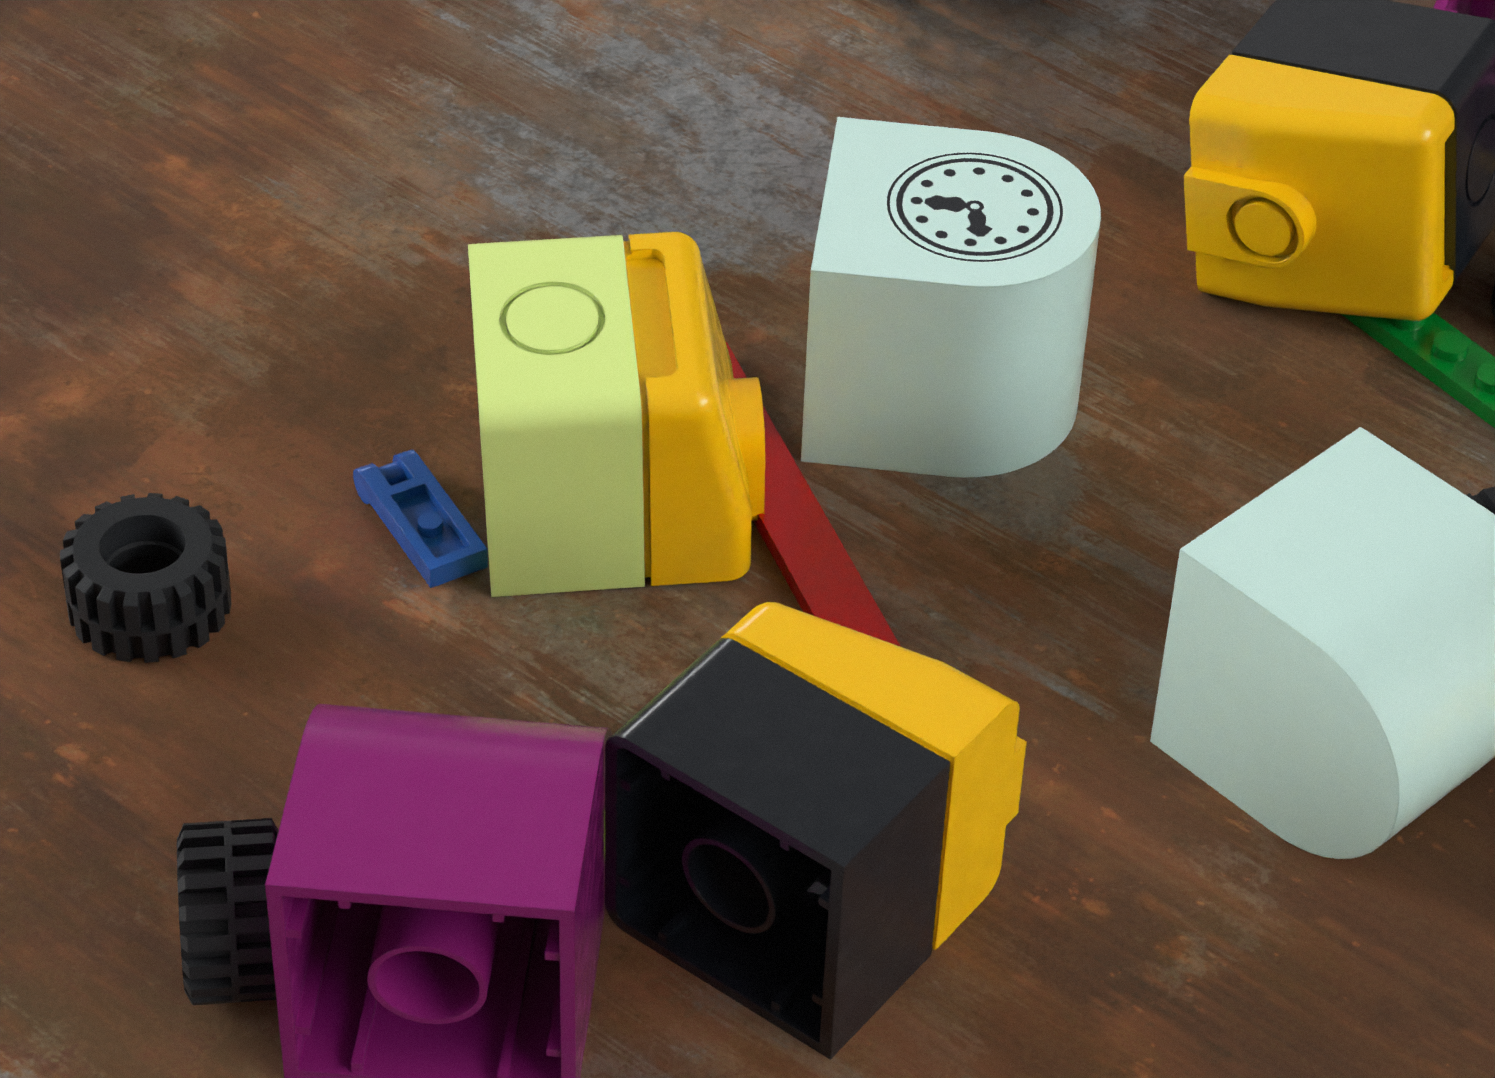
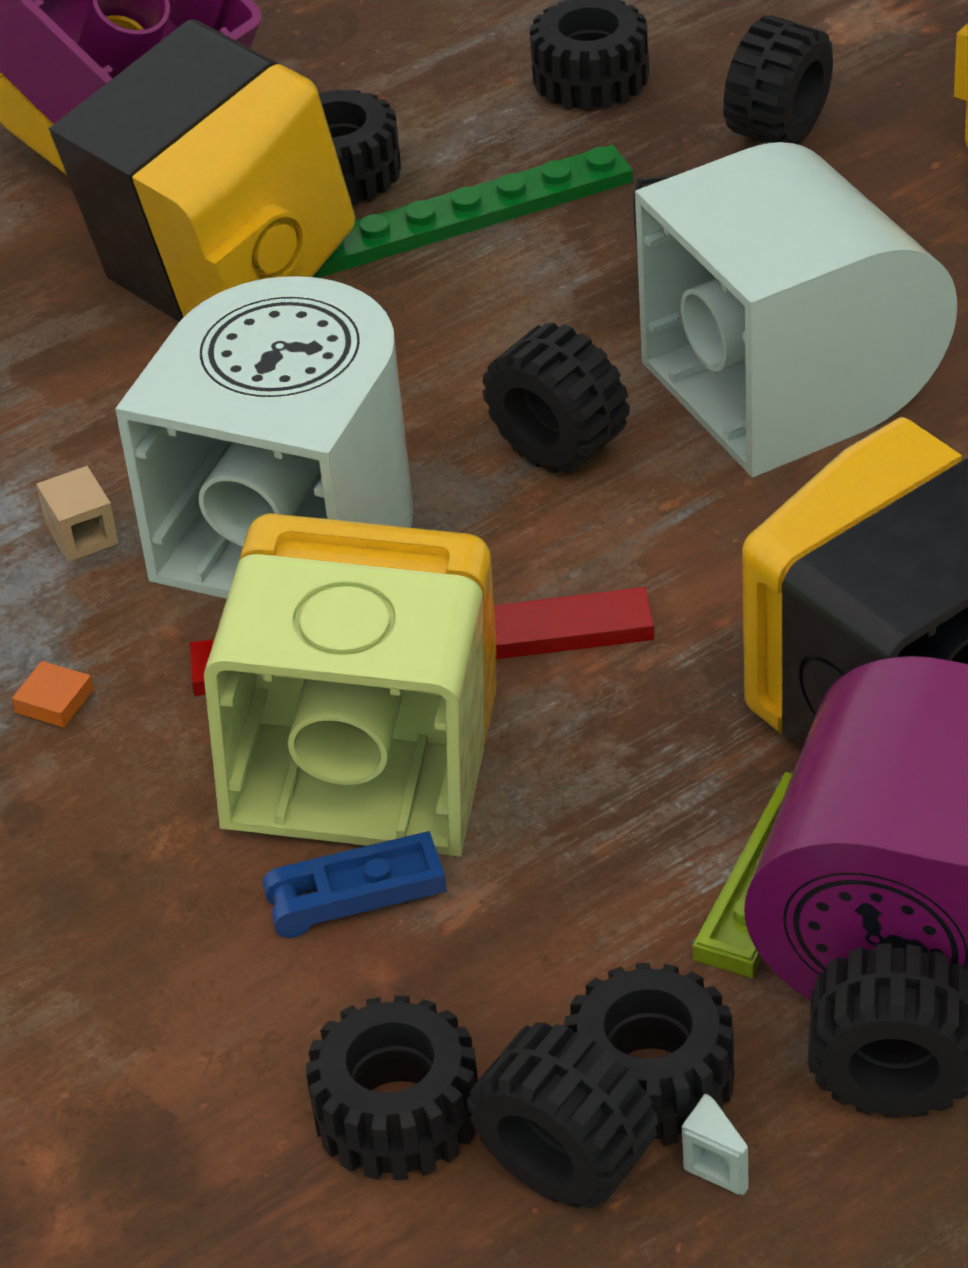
camera: 70 degrees left, 0 degrees up
none -> black tyre [467,1023,658,1209]
none -> black tyre [482,323,630,473]
none -> black tyre [564,963,734,1145]
none -> light aqua slope [682,1094,748,1196]

